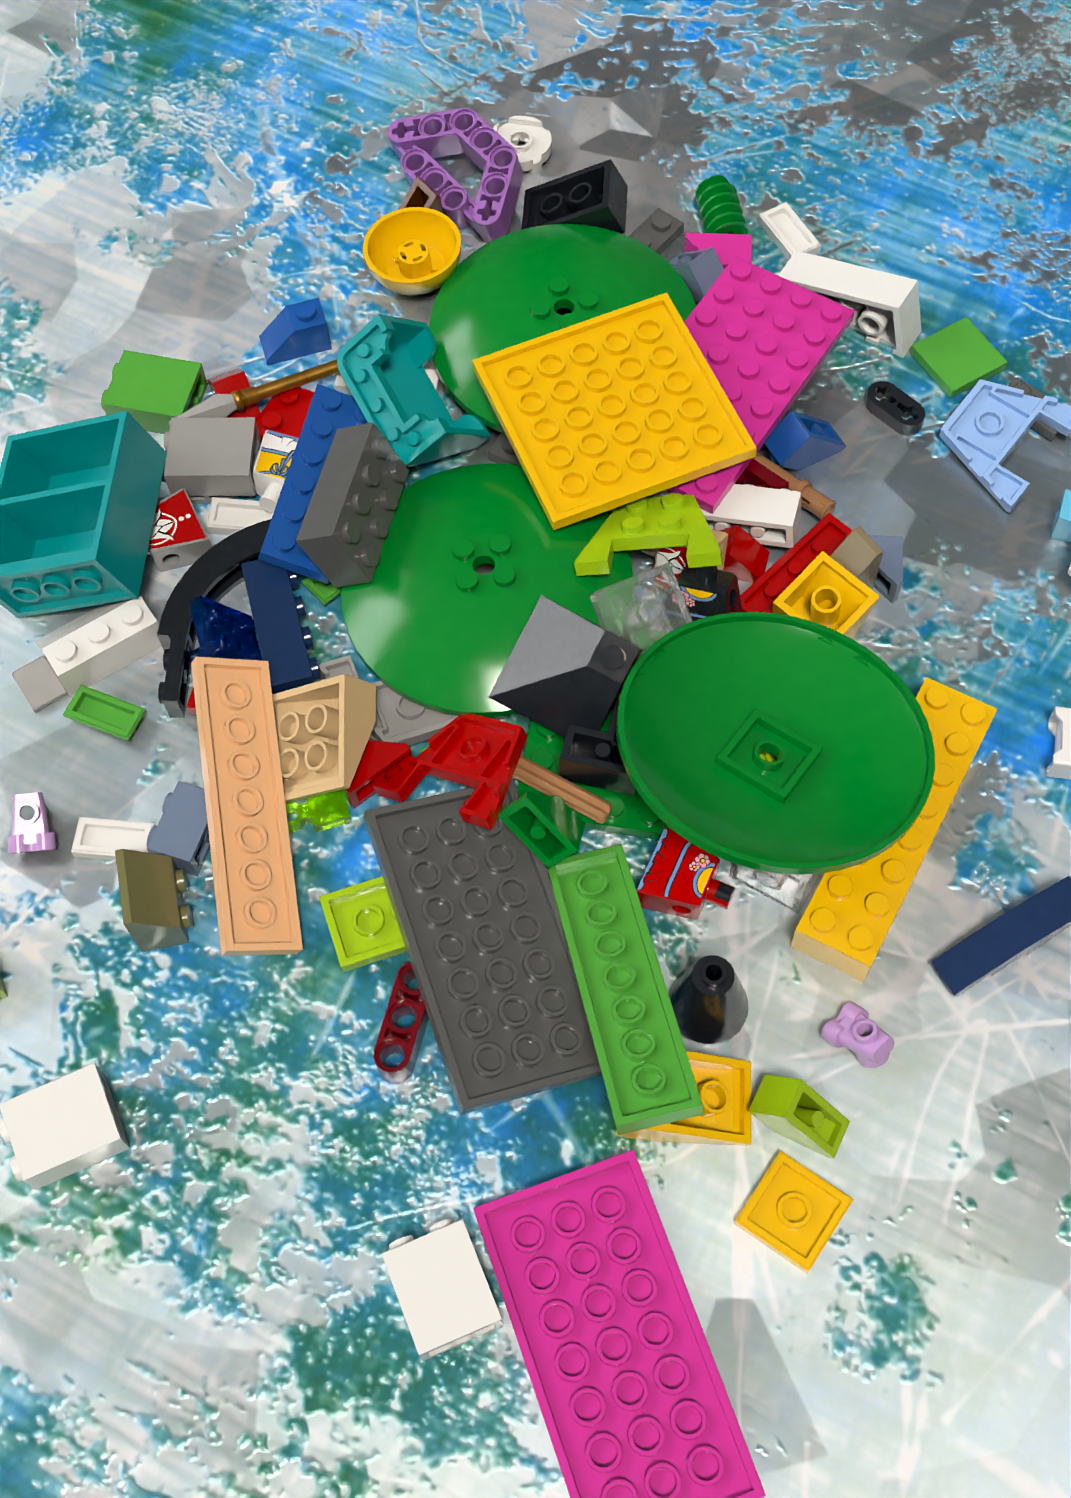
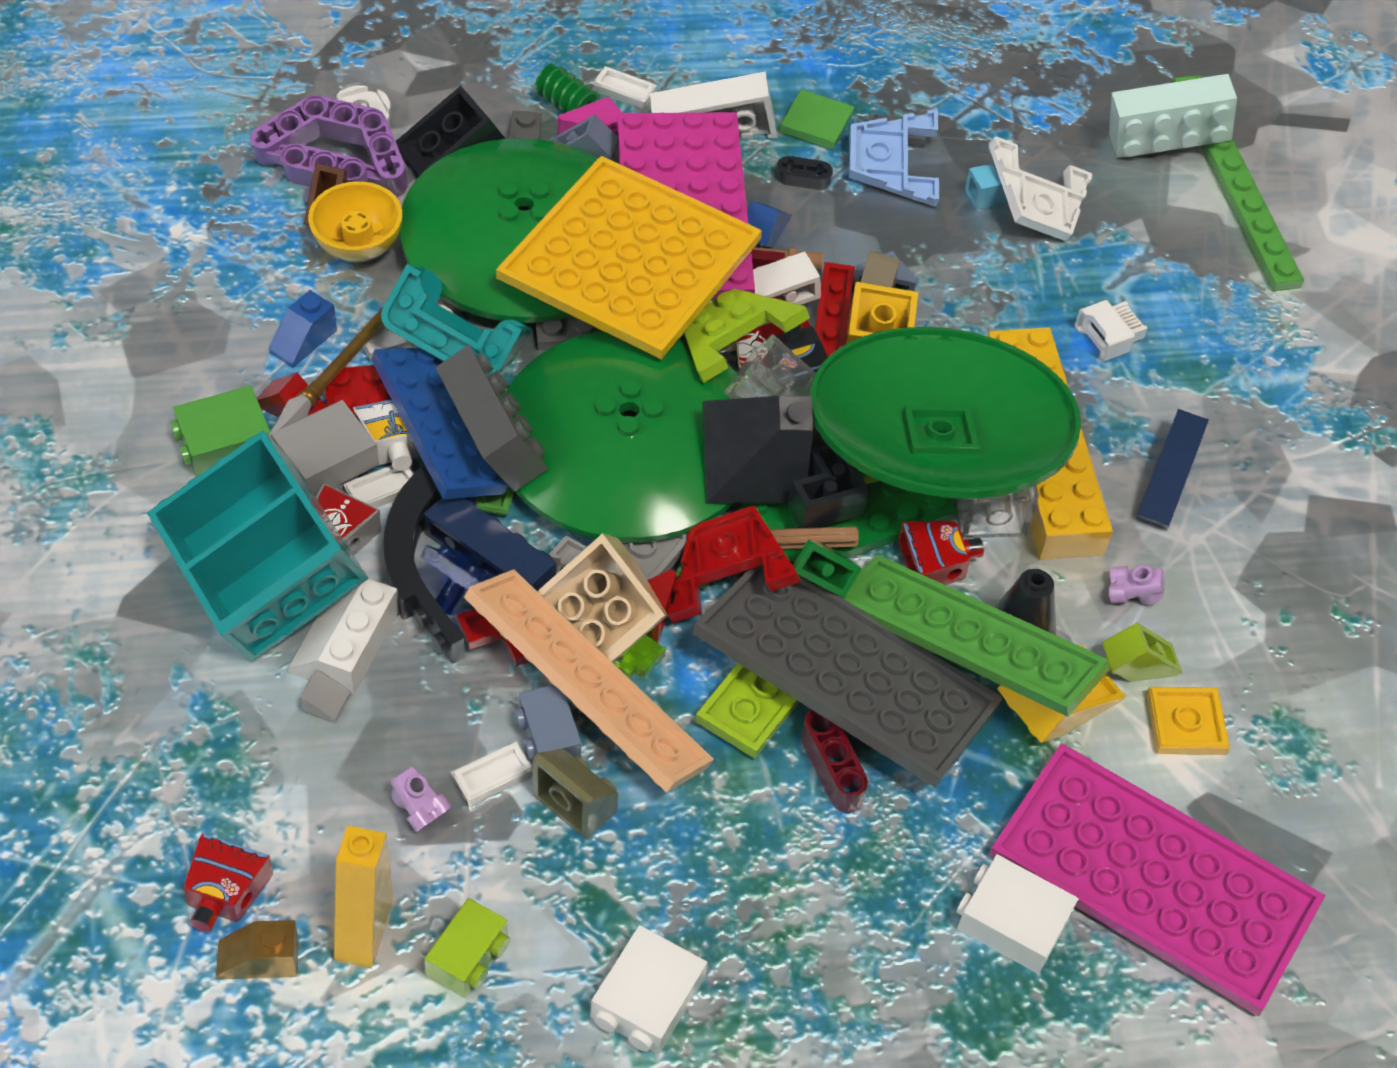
camera: 45 degrees left, 10 degrees down
bright green tile [63,685,146,741] -> none

